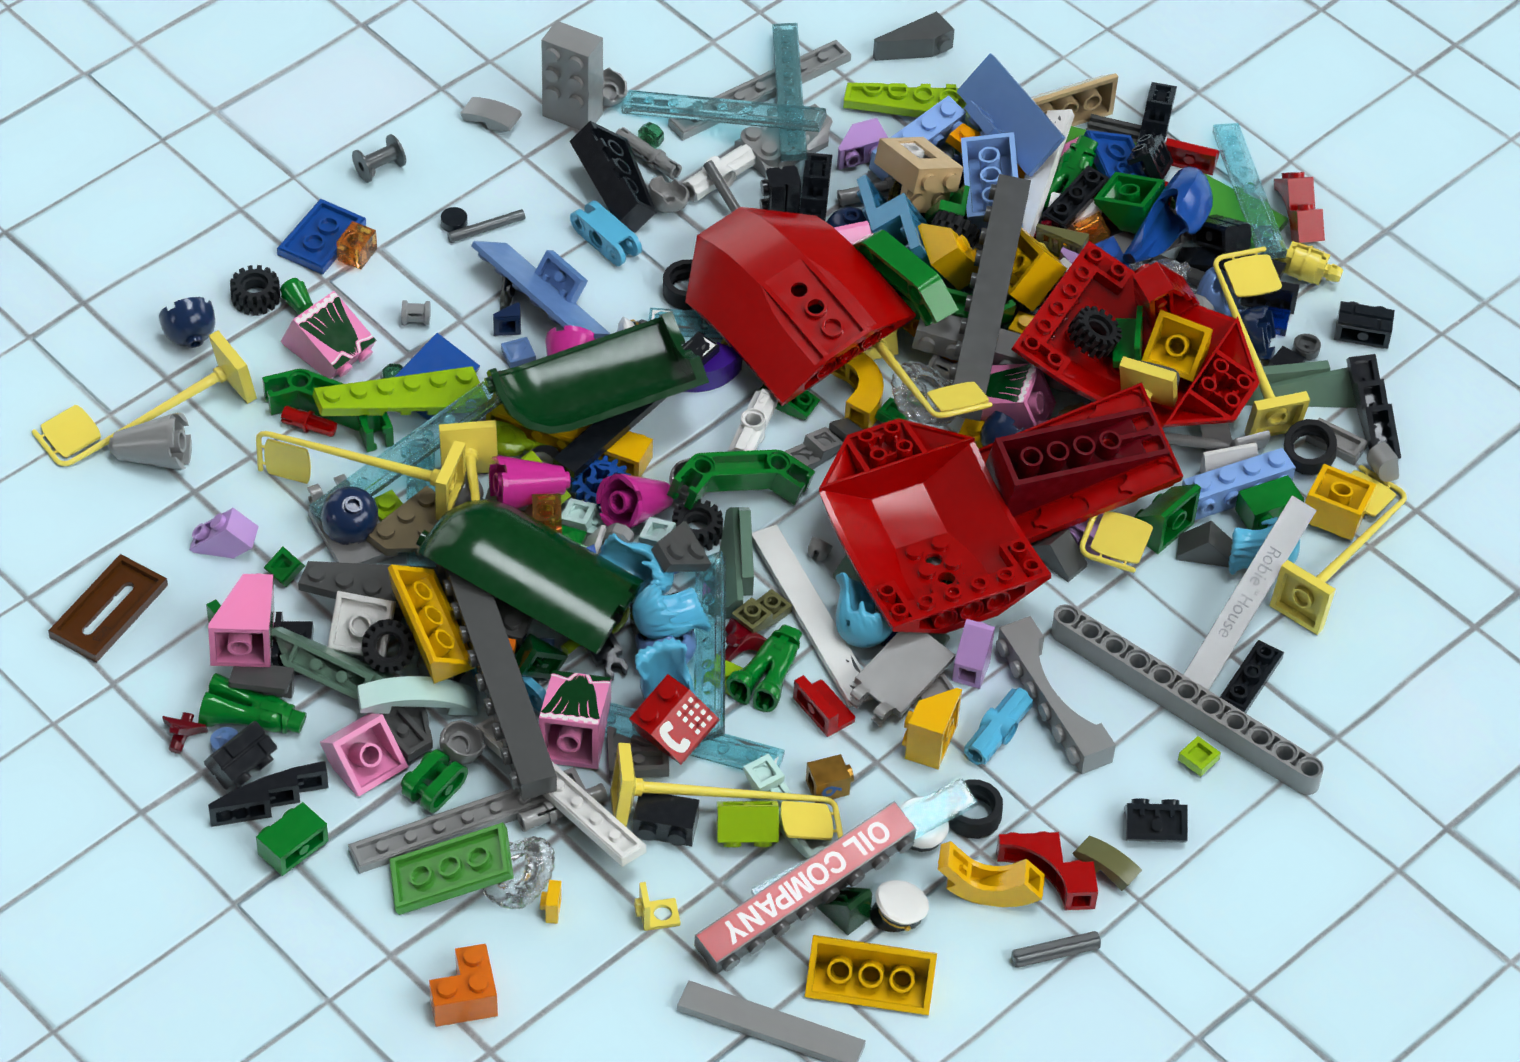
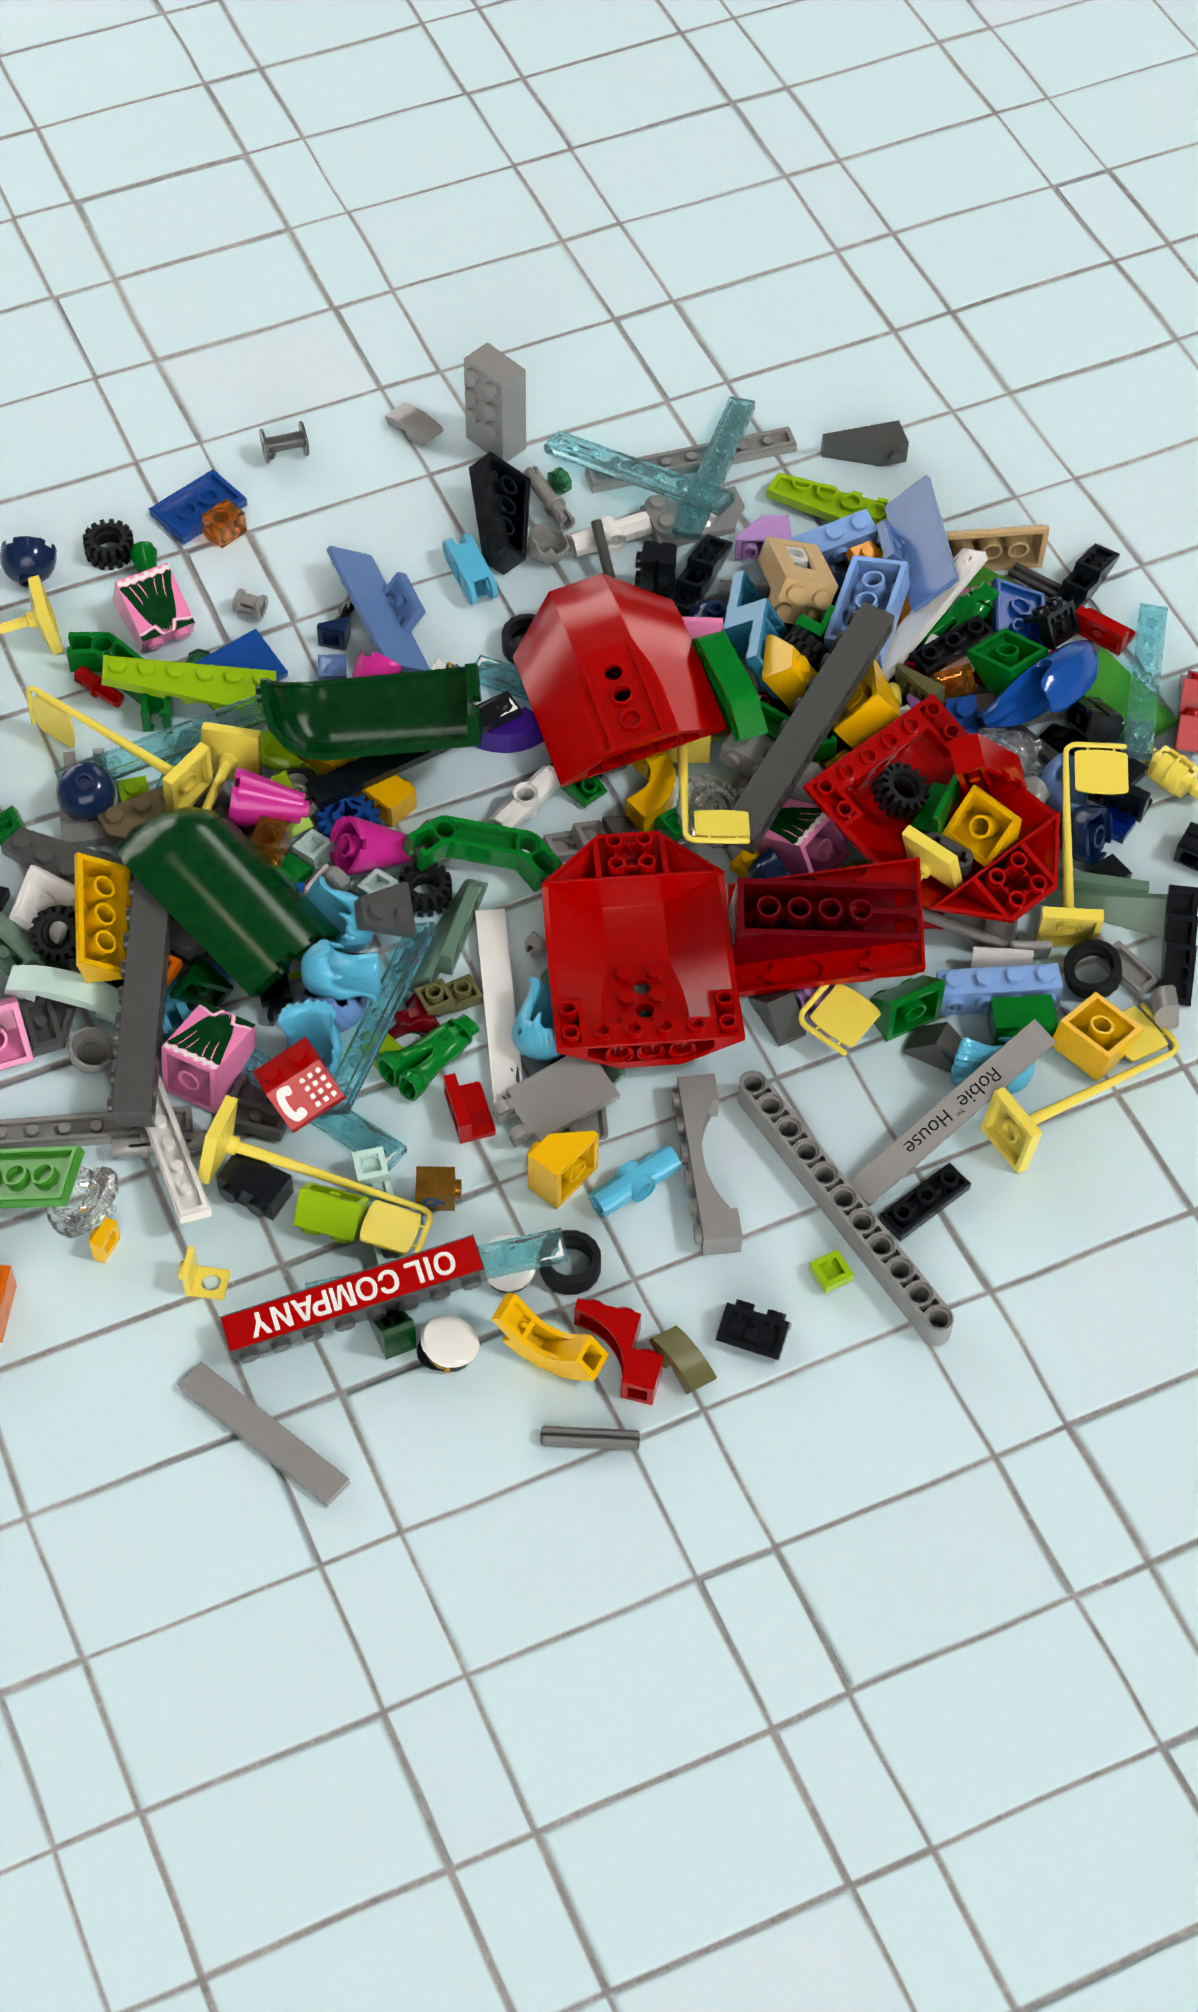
camera: 20 degrees right, 5 degrees up
green brick [401,749,468,813] -> none
black tile [441,207,468,232] -> none
dark grey bar [447,209,526,243] -> none
light grey hair [603,68,627,106] -> none
yellow slope [805,935,937,1015] -> none
lavender slope [952,619,995,689] -> none
dark grey tile [1292,334,1321,360] -> none

